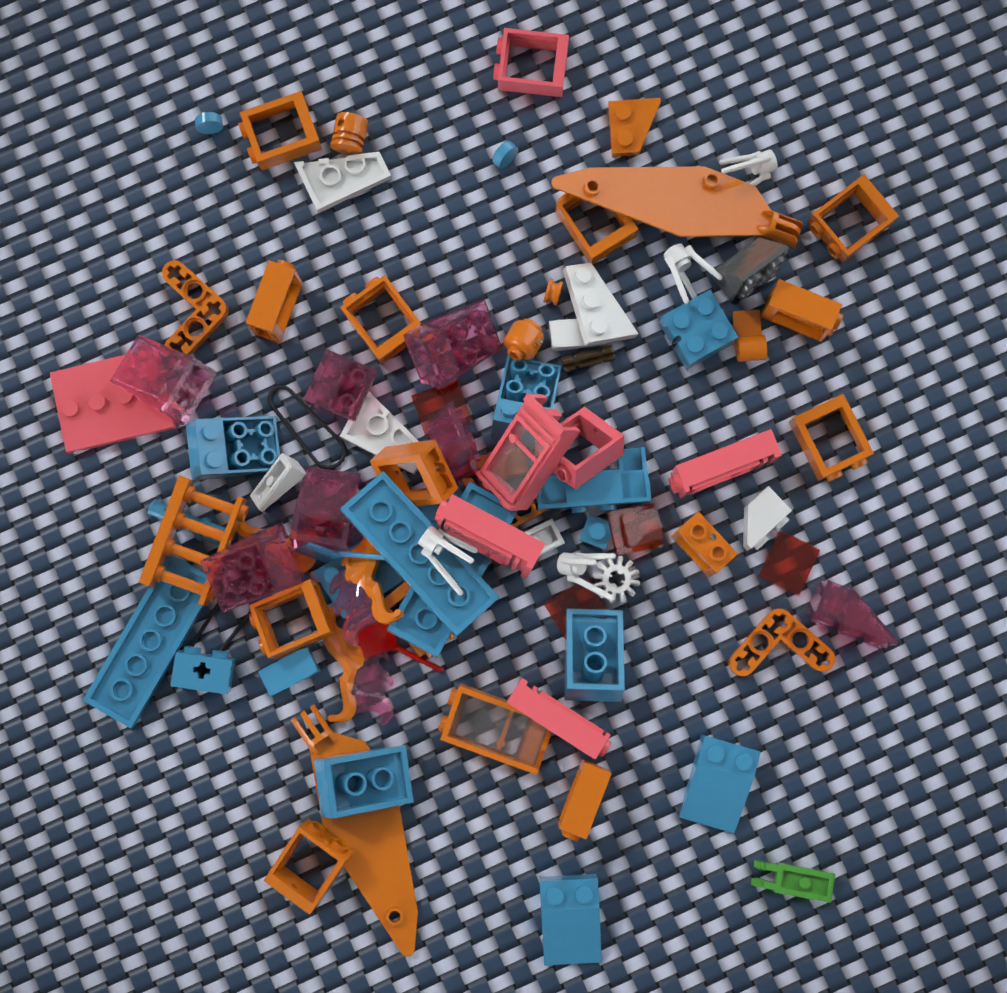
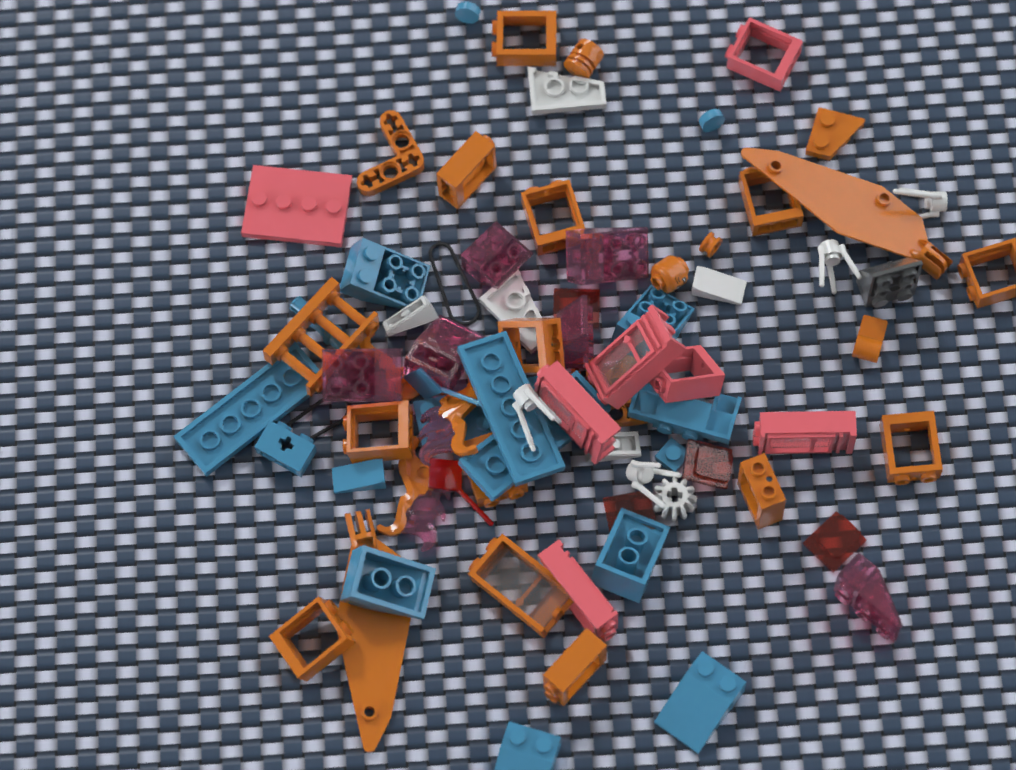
camera: 20 degrees right, 15 degrees down
clear pink slope [110,335,218,425] -> none
dark brown axle [561,345,615,373] -> none
white wing [563,263,638,346] -> none
dark azure piece [659,290,738,370] -> none
orange beam [728,608,835,676] -> none
white slope [743,486,792,551] -> none
orange window [760,279,843,342] -> none

